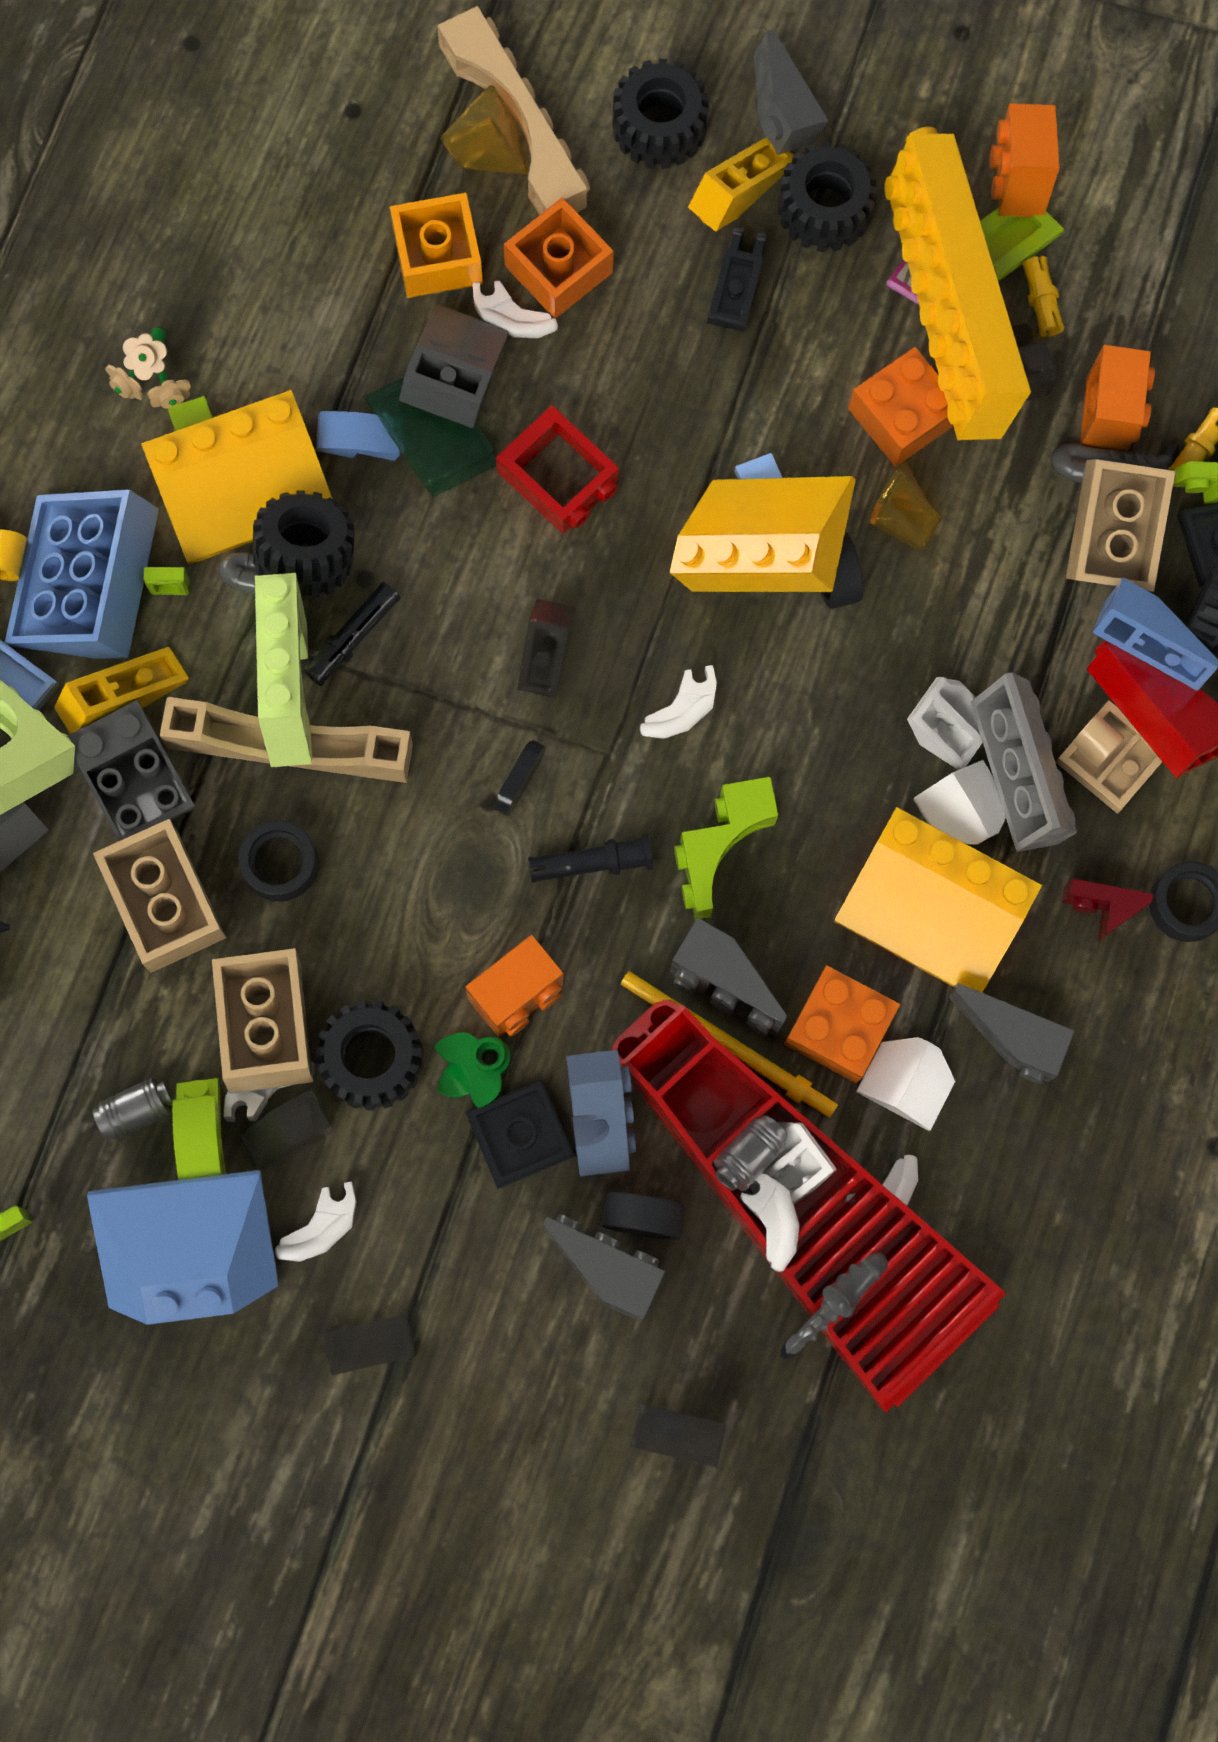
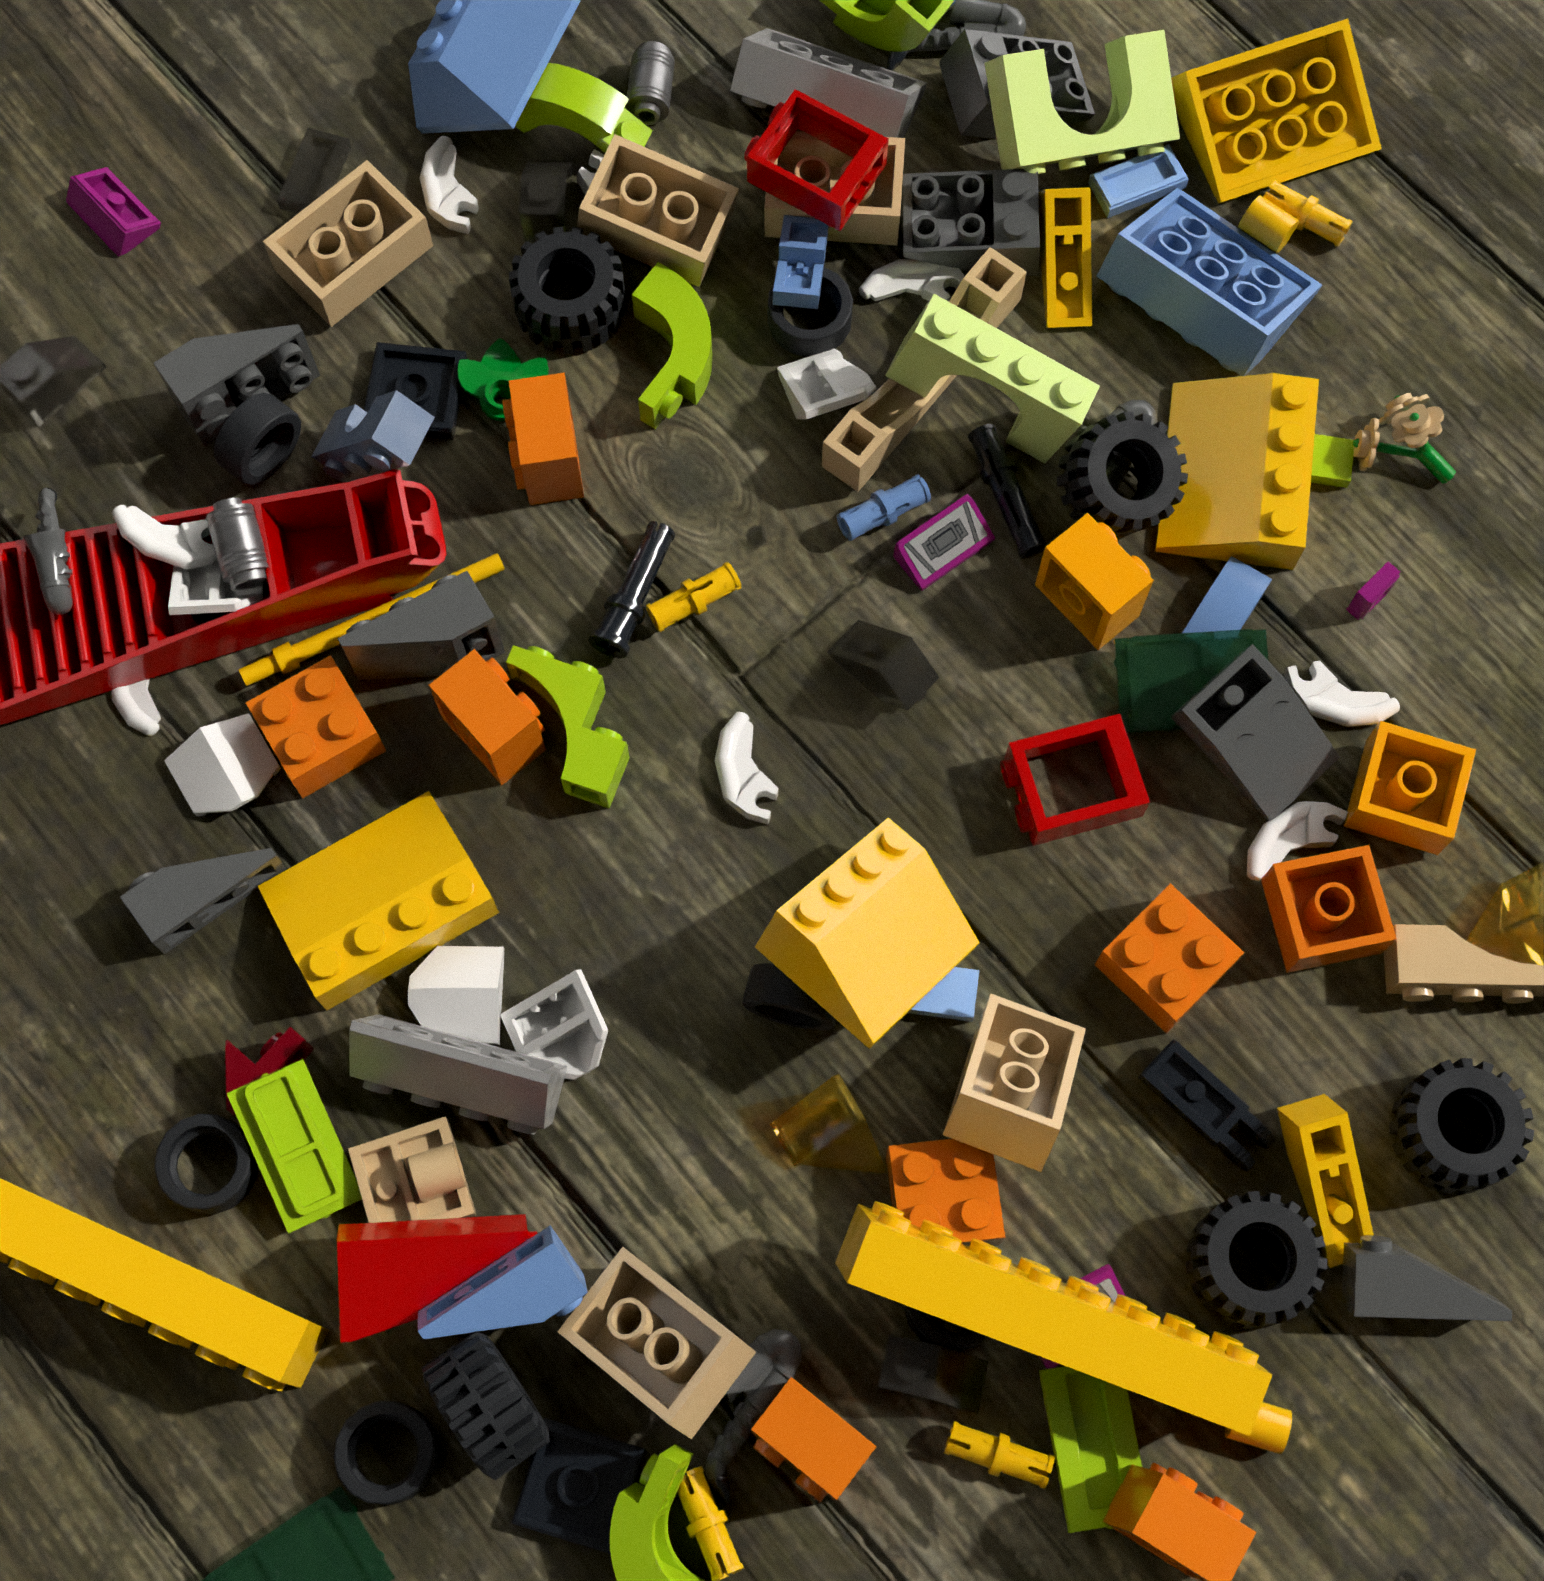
camera: 125 degrees right, 5 degrees down
lime tile [143,567,190,595] -> none
black tile [494,740,546,817] -> none
none -> magenta slope [66,167,161,256]
none -> lime piece [226,1059,362,1234]
none -> tan brick [263,160,433,327]
none -> orange brick [429,649,546,785]
none -> lime arch [632,262,712,429]
none -> yellow pin [646,562,742,632]
none -> light grey slope [730,28,927,138]
none -> red window [744,89,889,232]
none -> medium blue slope [773,215,829,309]
none -> white slope [777,348,876,419]
none -> medium blue pin [837,474,931,541]
none -> white piece [859,259,965,302]
none -> slope [893,494,995,591]
none -> tan brick [943,994,1086,1172]
none -> light orange brick [1035,513,1154,650]
none -> orange brick [1095,883,1244,1034]
none -> white piece [1284,661,1400,727]
none -> magenta tile [1346,561,1401,620]

